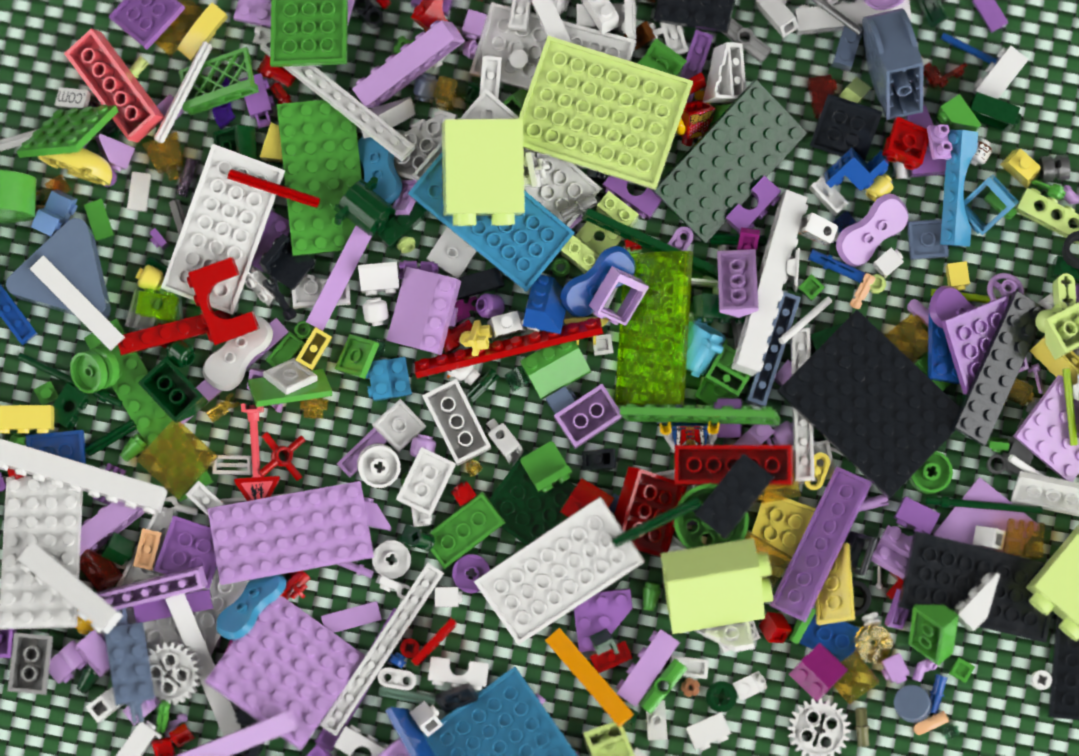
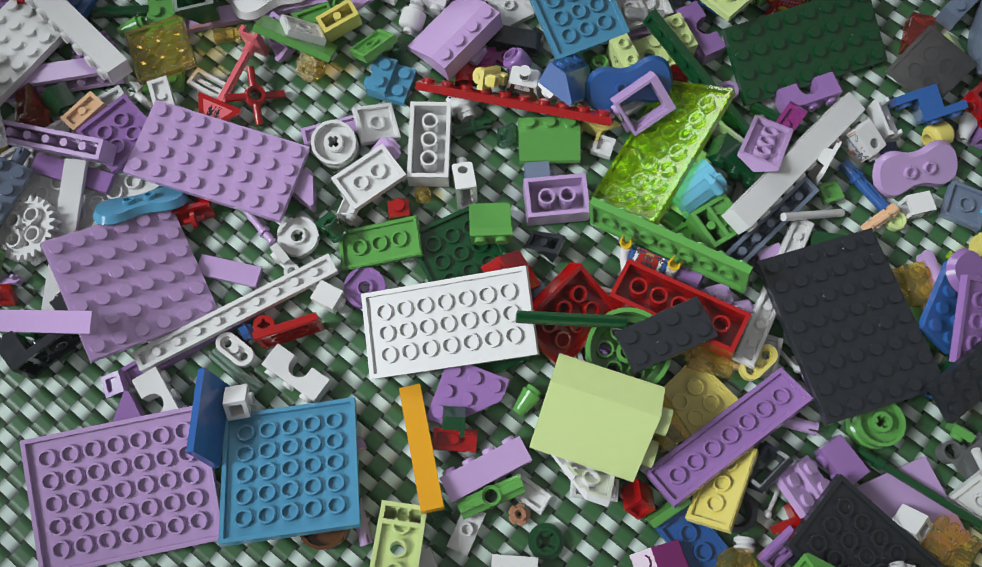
camera: 25 degrees right, 10 degrees down
black plate [435,683,479,712] -> none
white bracket [733,671,767,701] -> none

